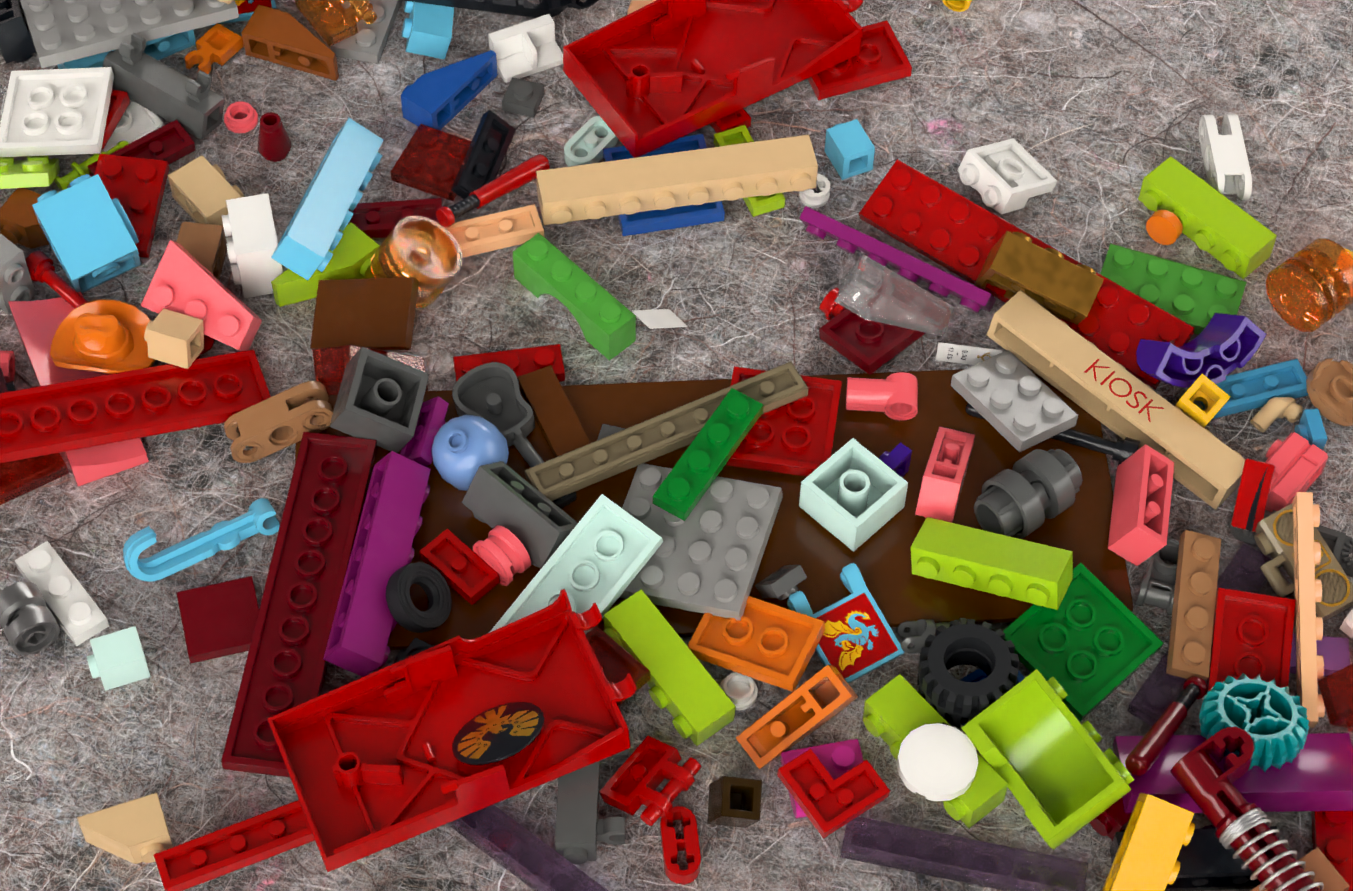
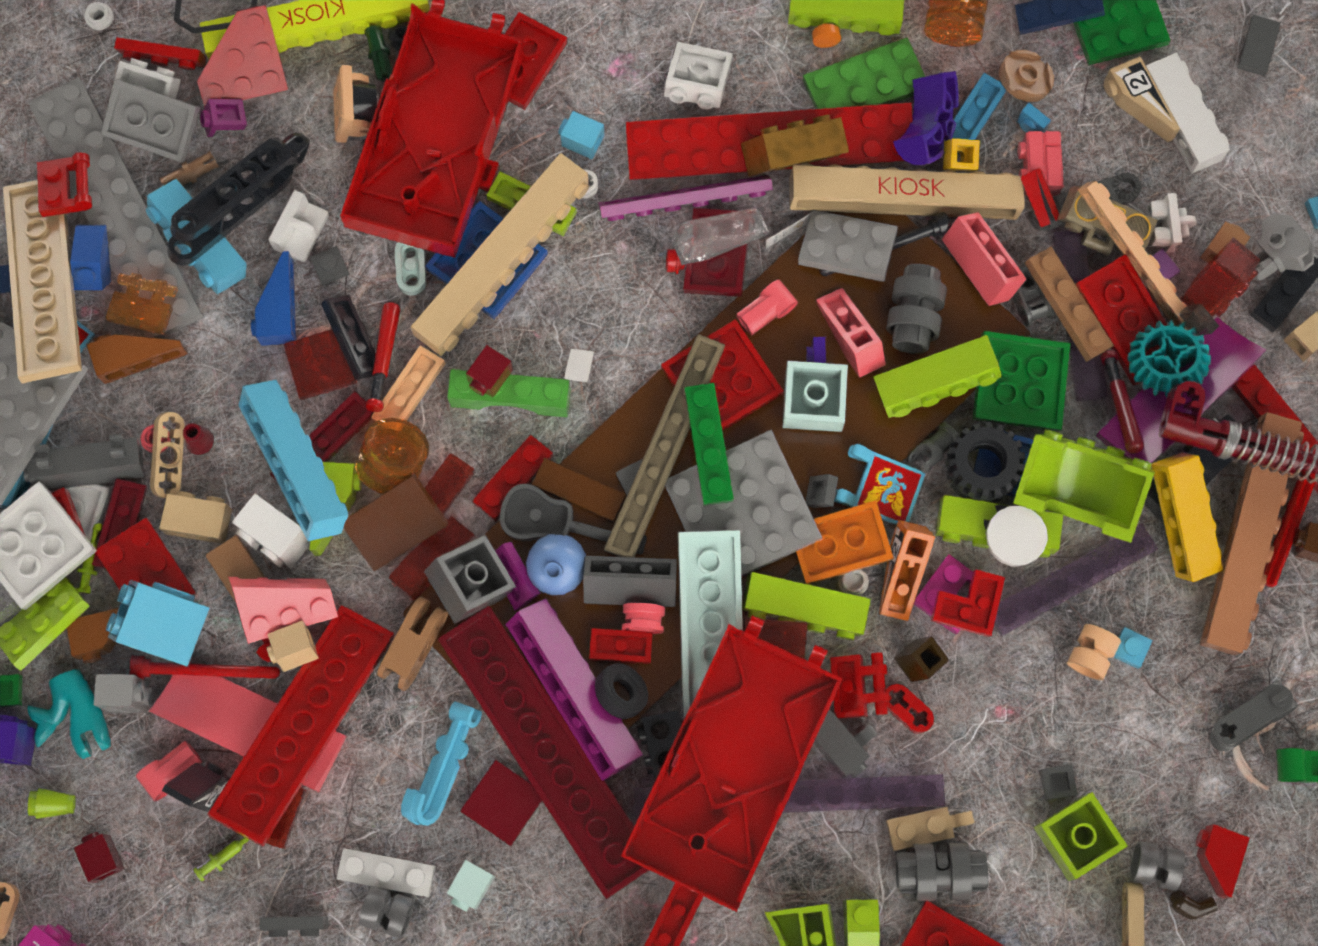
camera: 40 degrees left, 20 degrees up
orange hat [50,299,156,374] -> none
orange plate [184,23,244,74] -> none
shield [452,702,545,765] -> none
tan arm [1250,397,1304,433] -> none
none -> tan beam [150,412,185,498]
none -> clear red plate [422,453,476,543]
none -> dark red brick [466,345,513,398]
none -> clear smoke plate [1179,304,1219,336]

